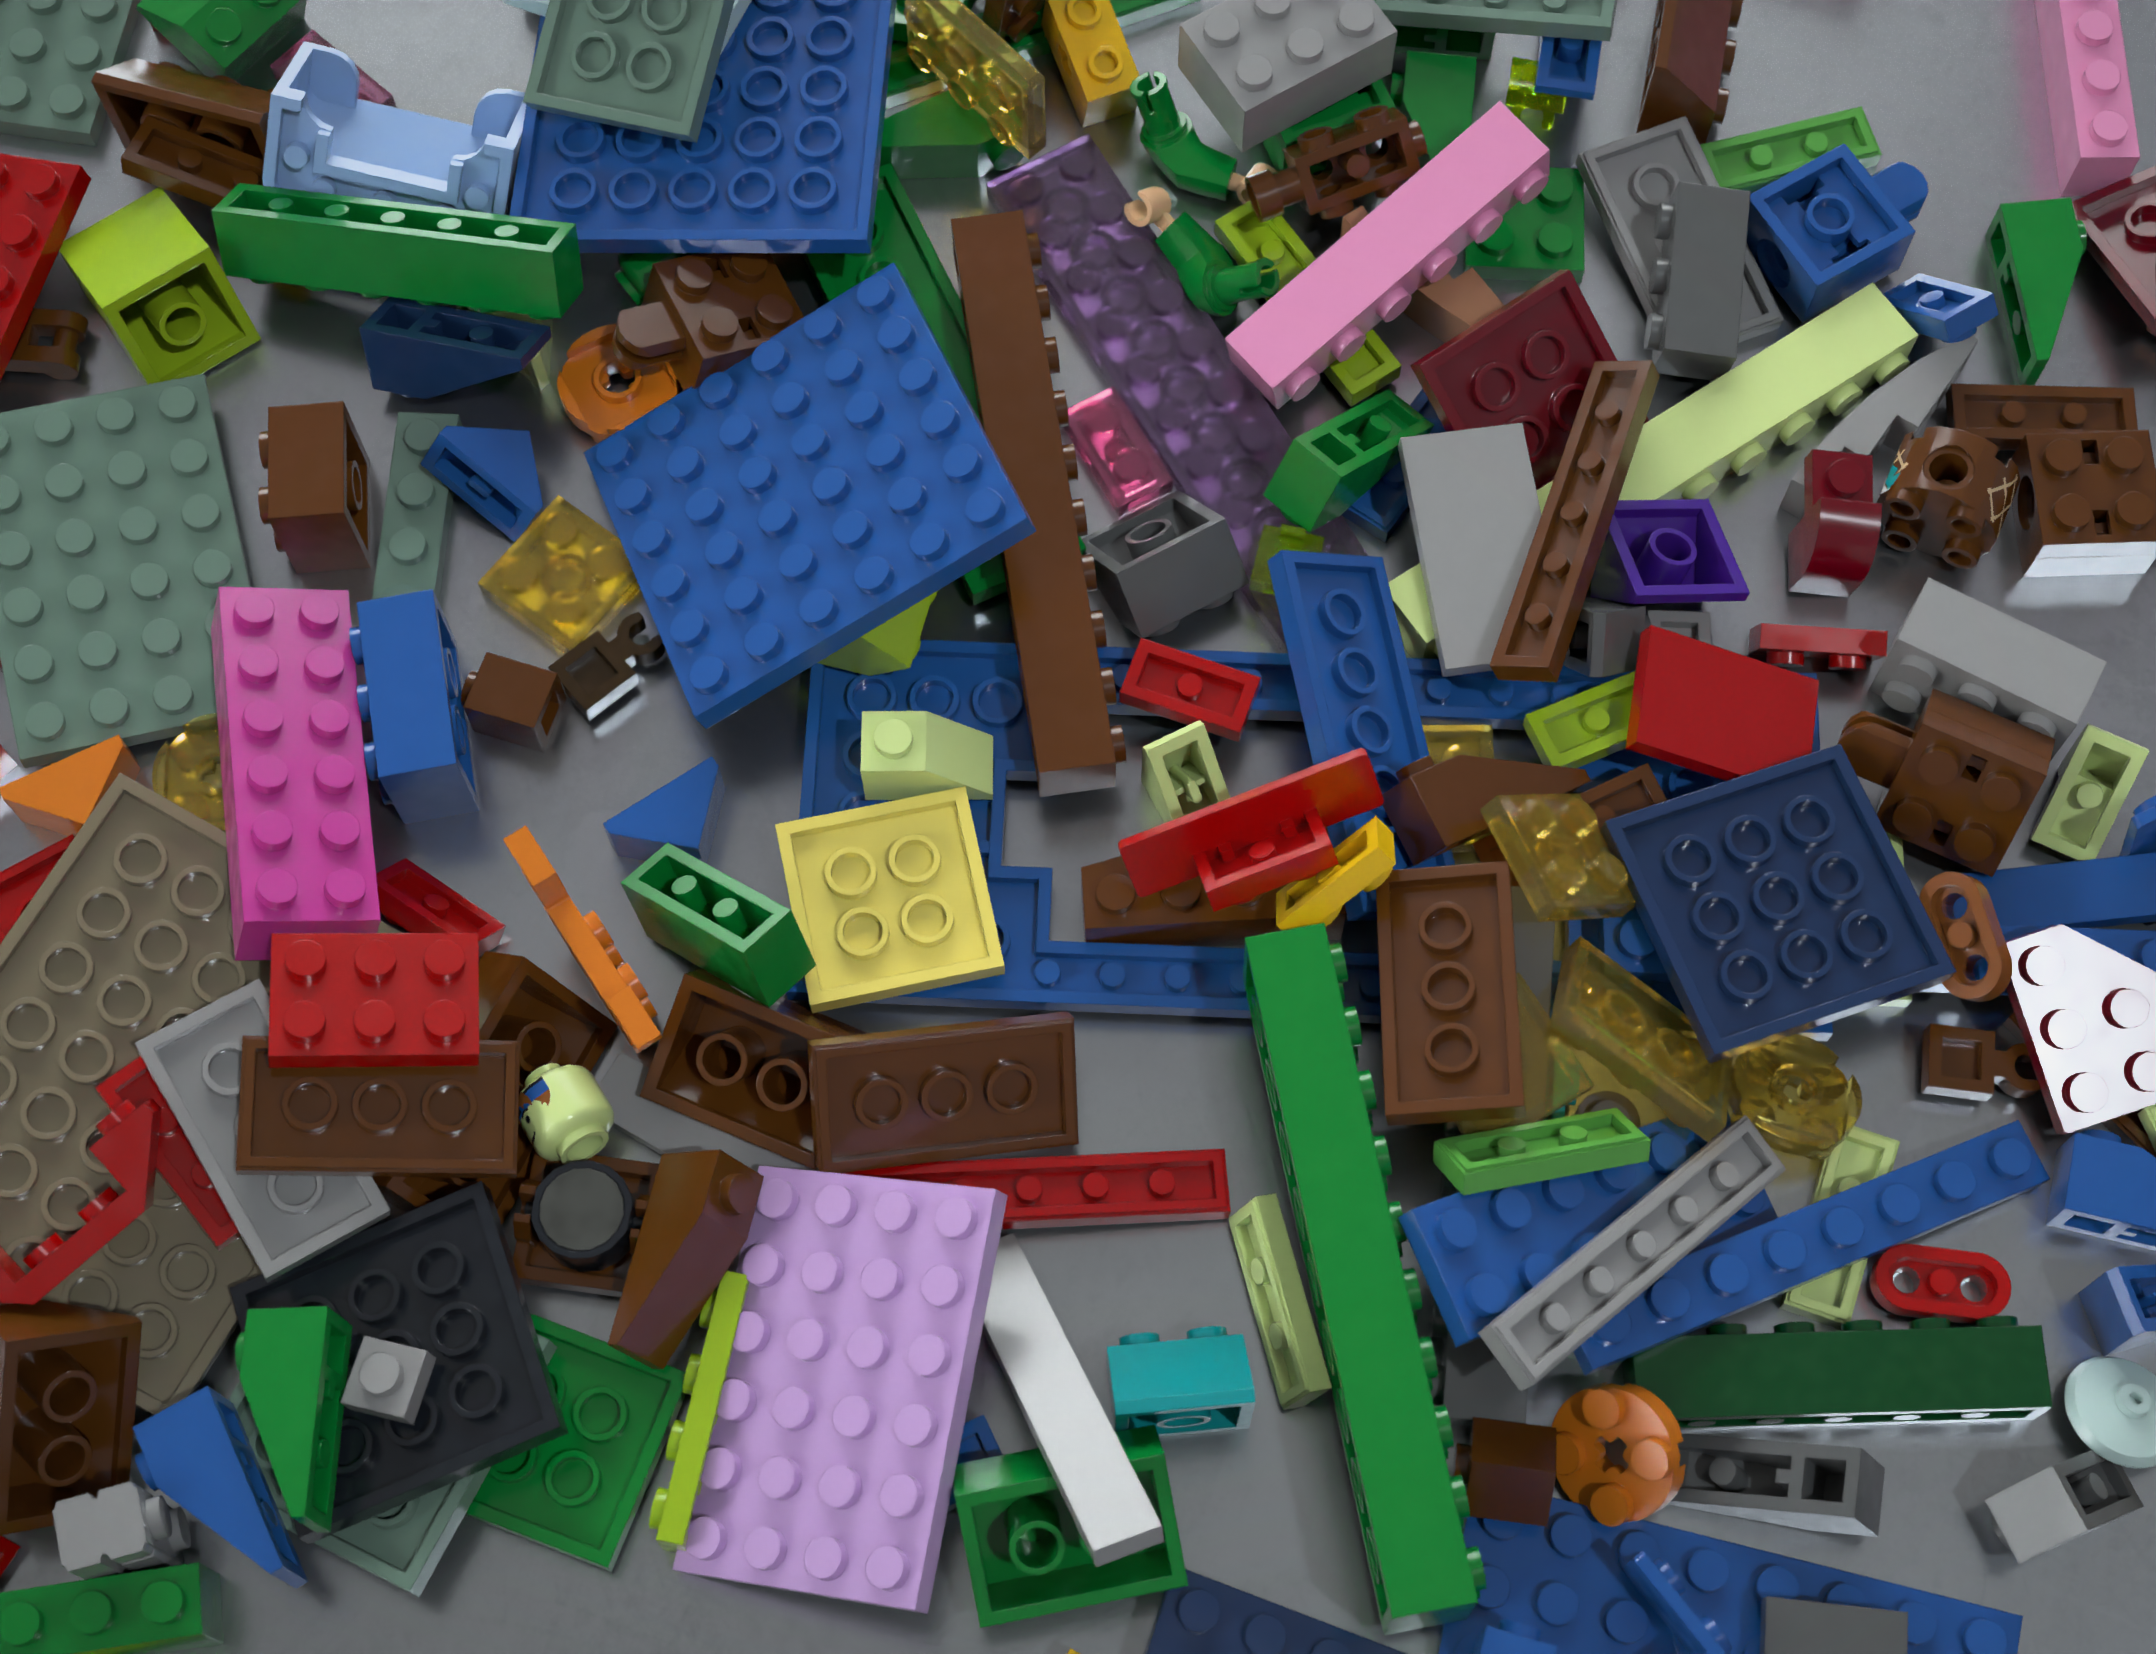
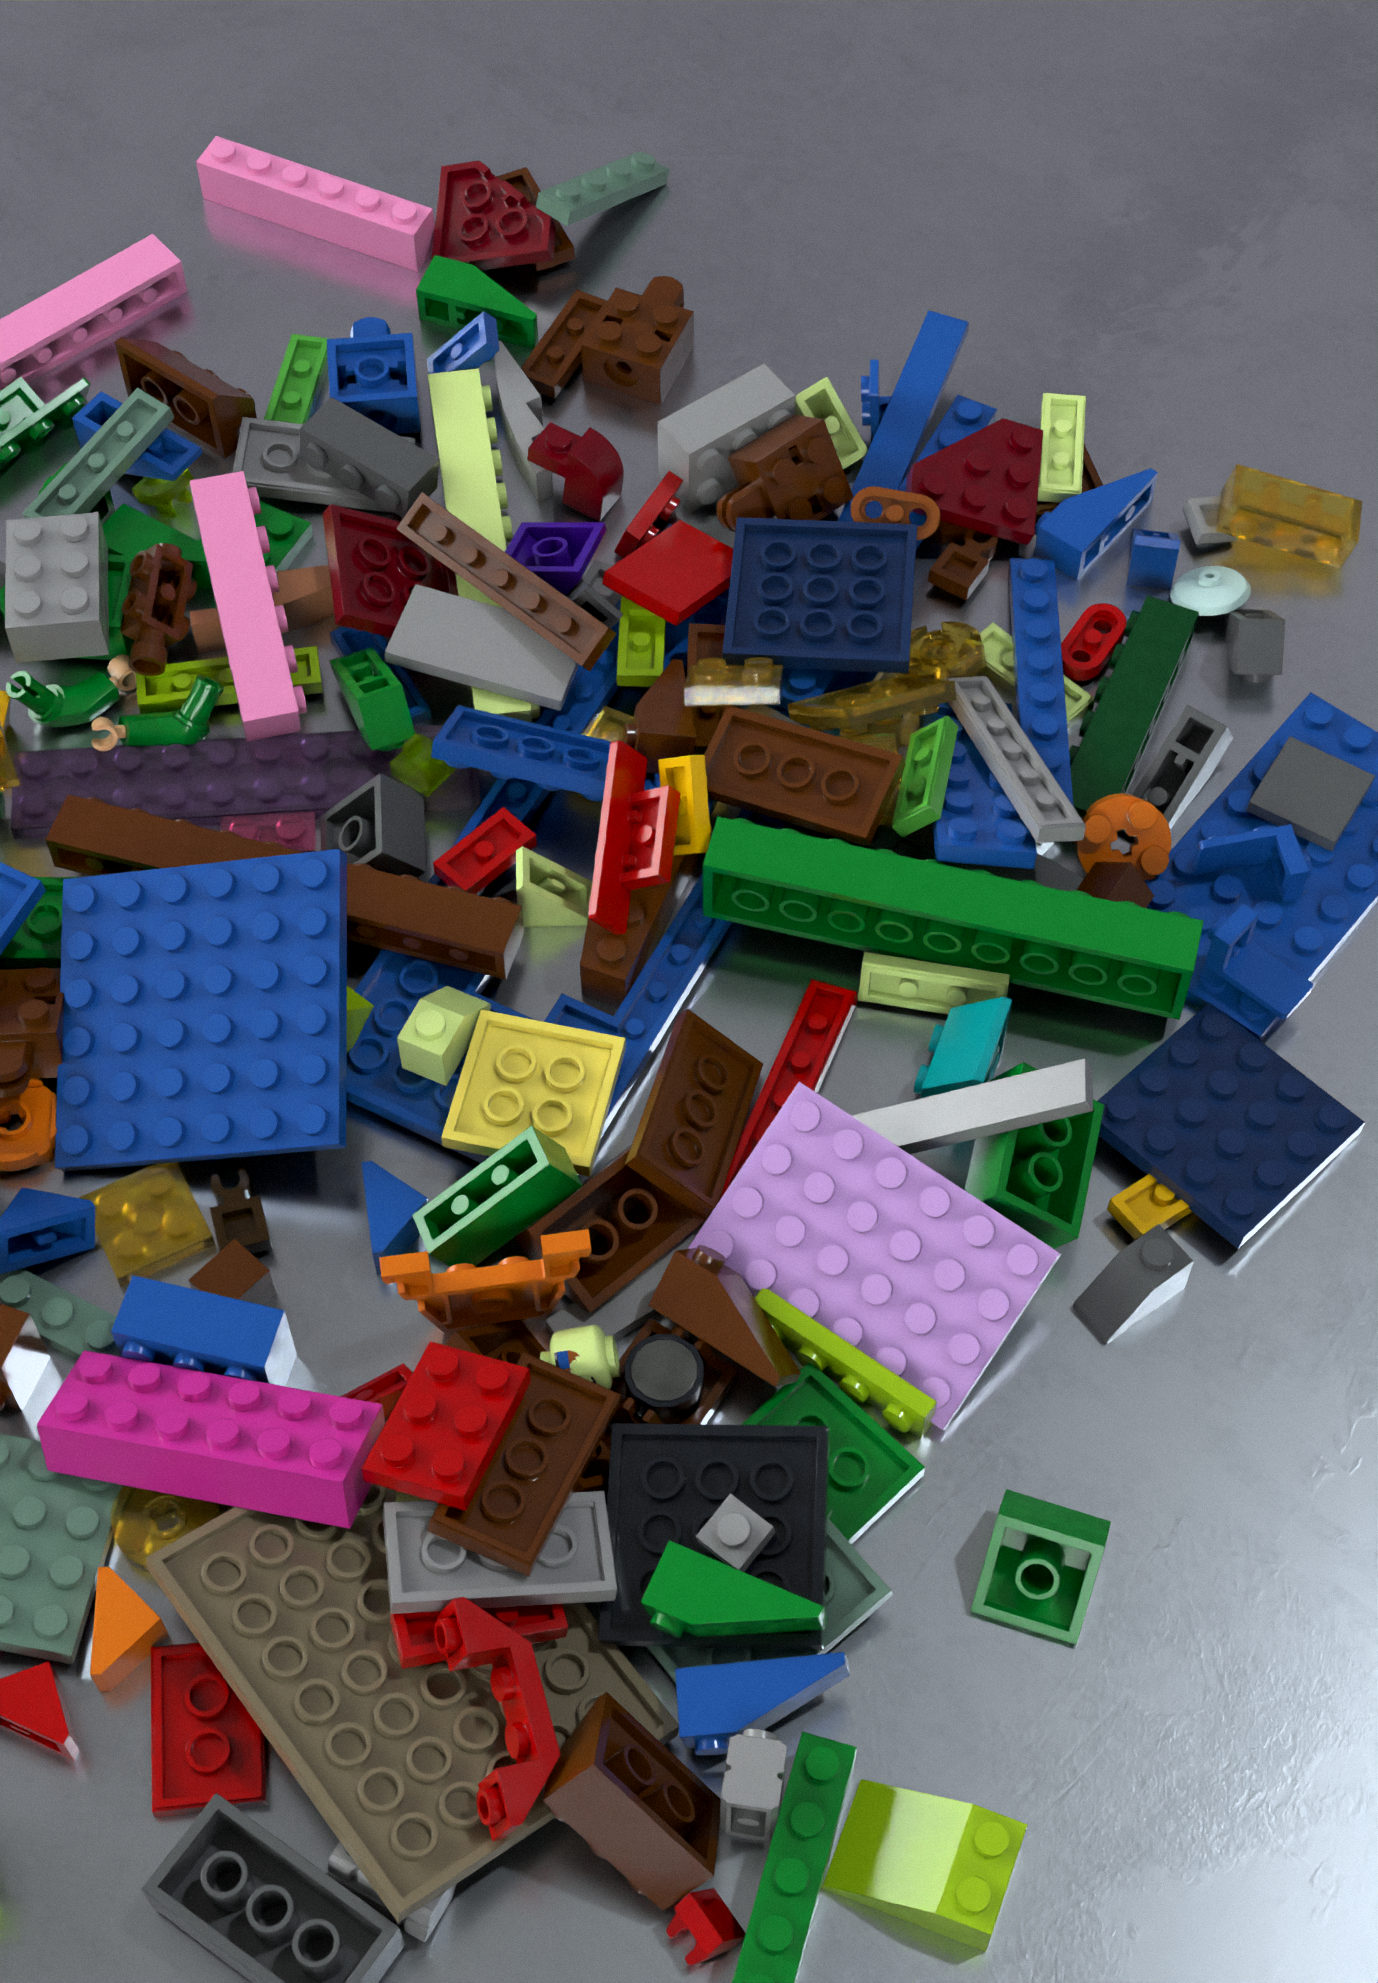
camera: 65 degrees left, 10 degrees down
reddish brown brick [1876,426,2021,569] -> none

